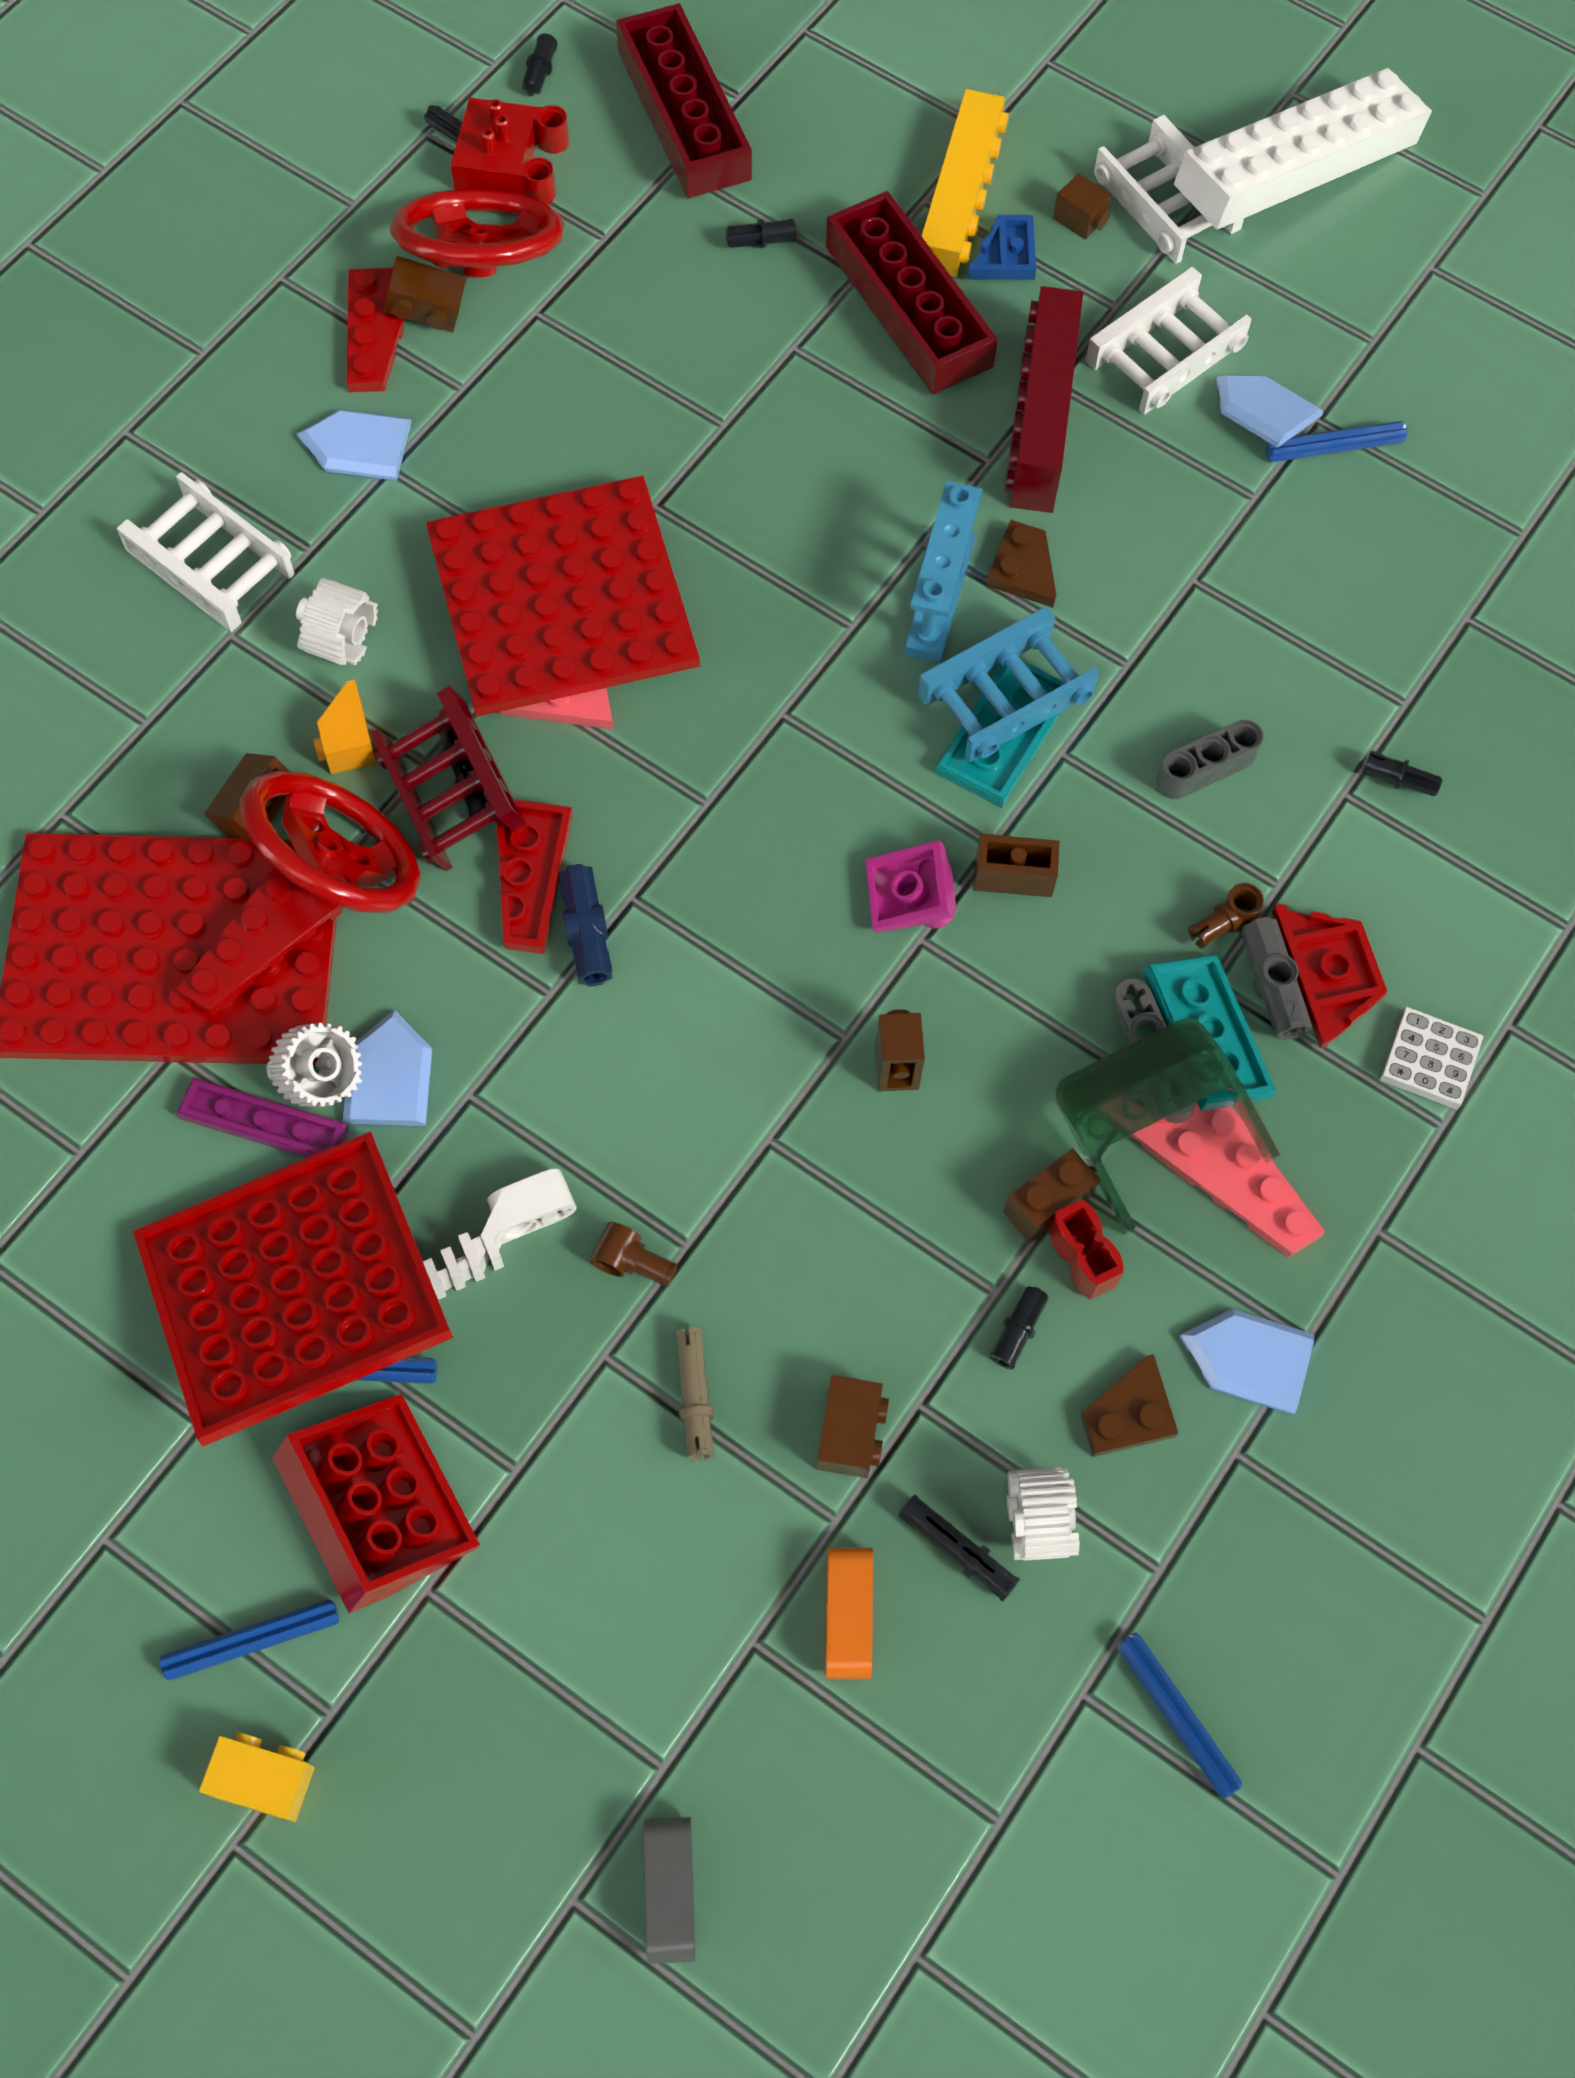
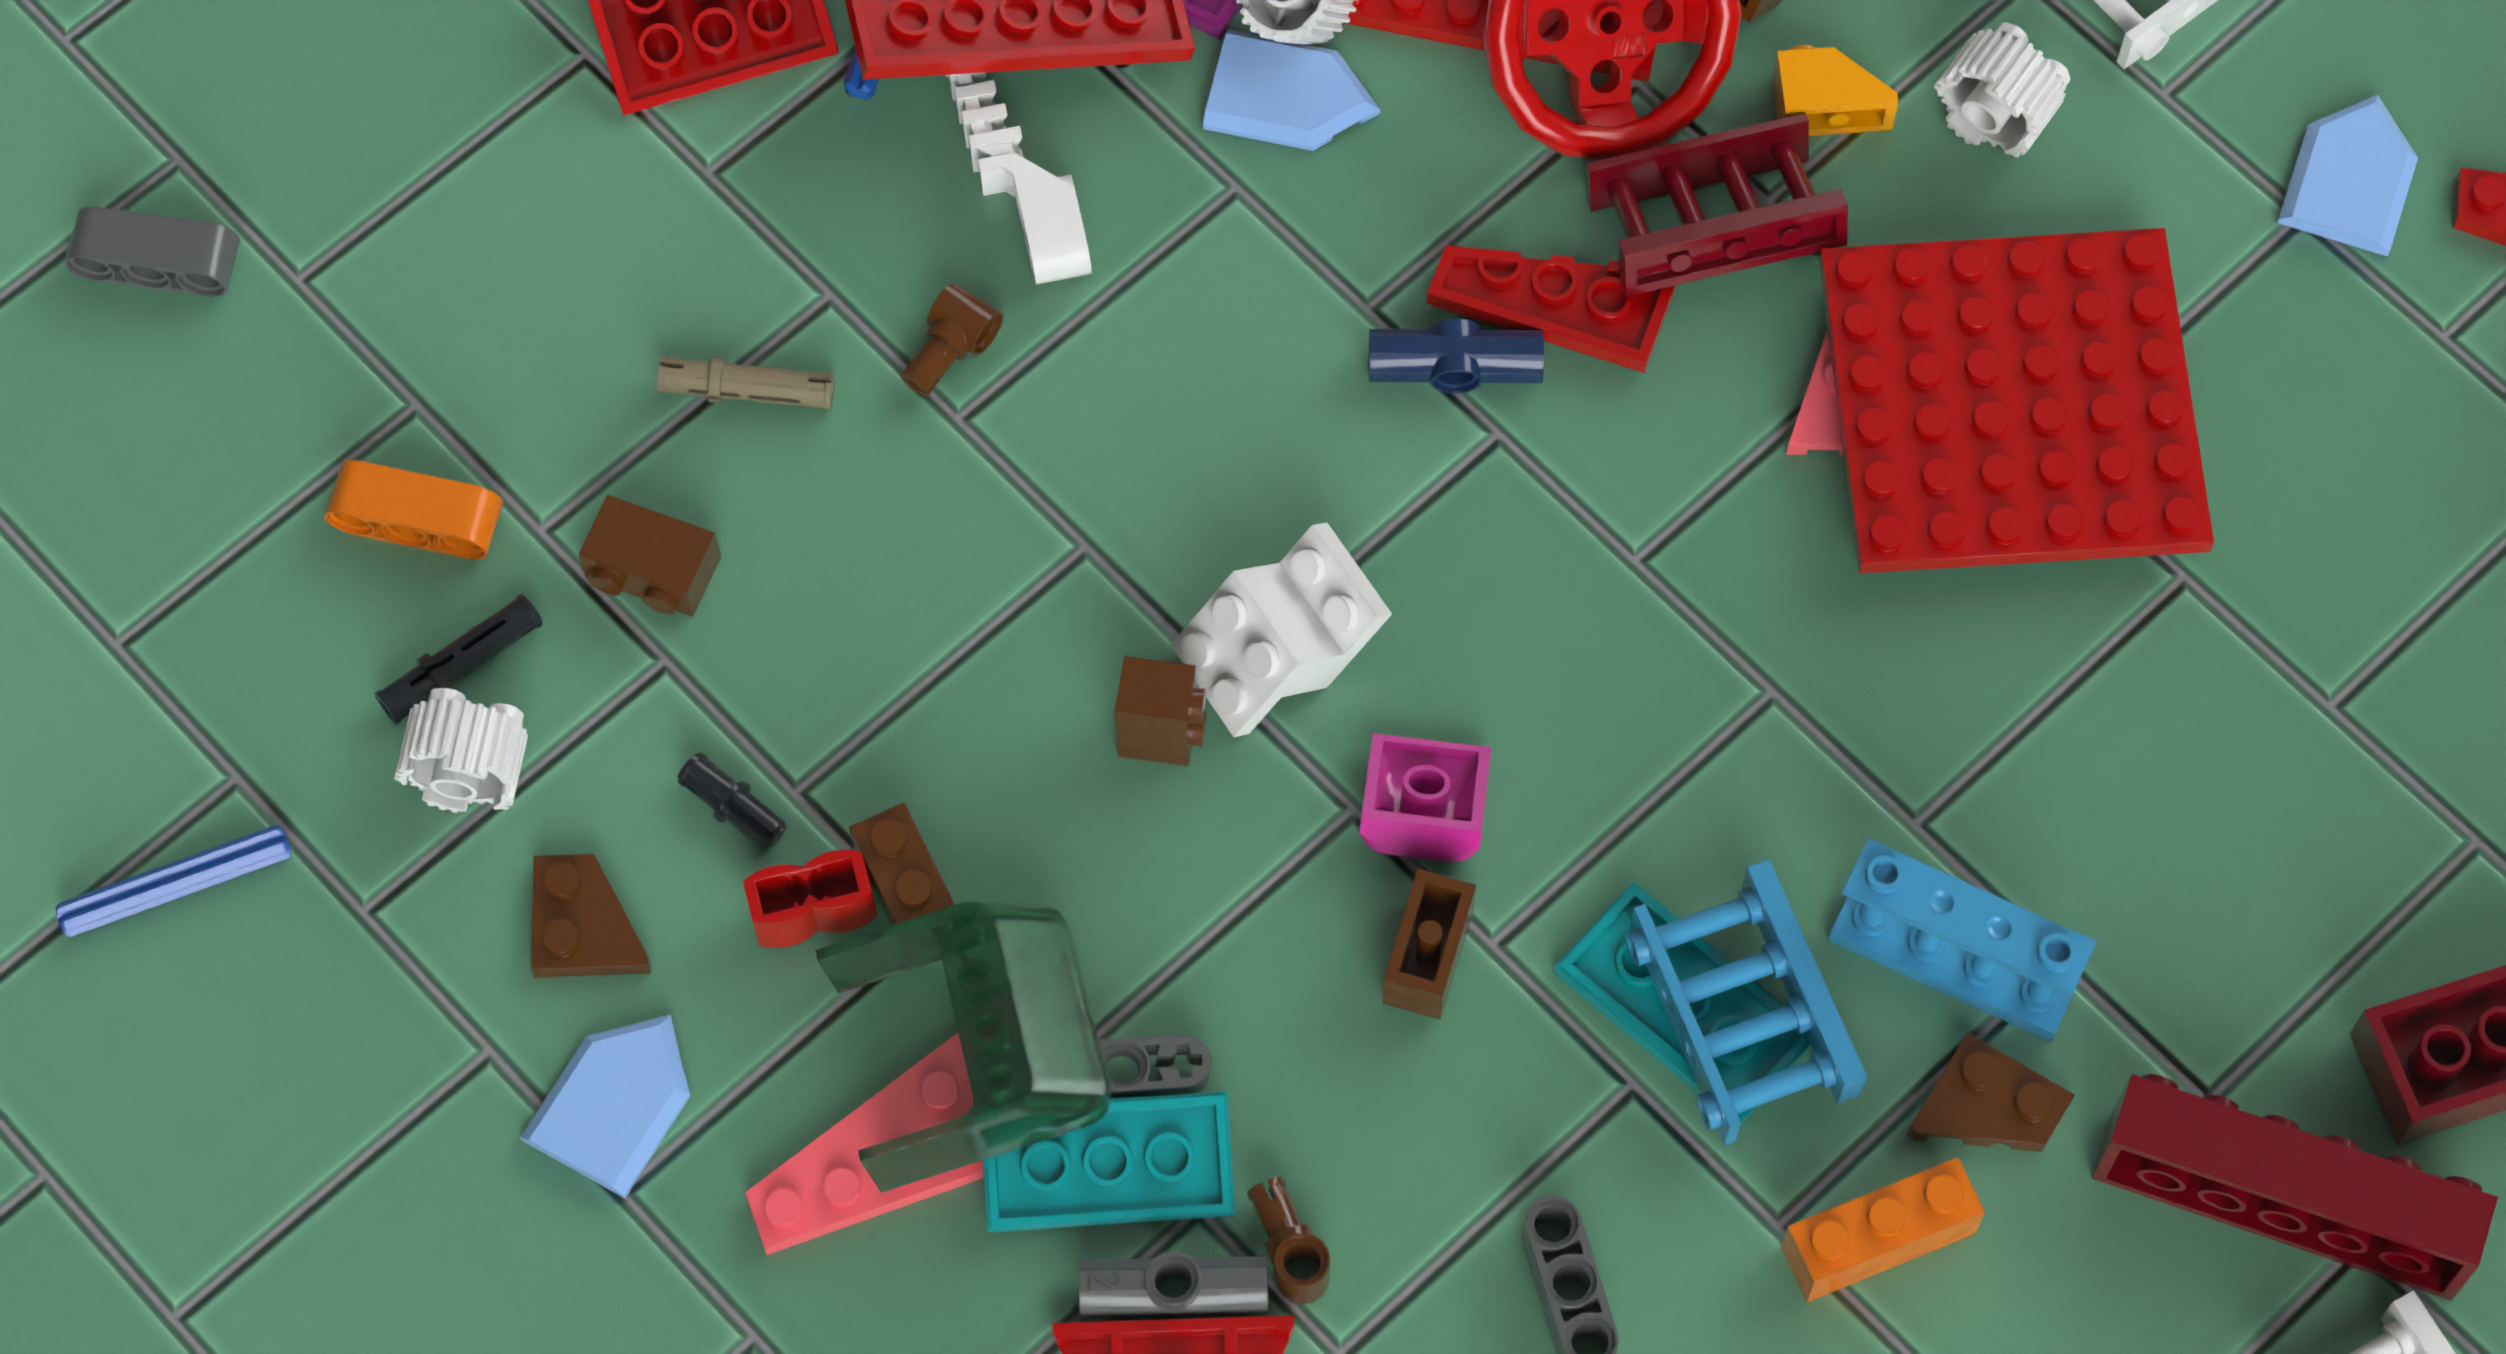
camera: 105 degrees right, 0 degrees up
none -> white bracket [1170,522,1392,737]
none -> orange brick [1781,1157,1985,1302]

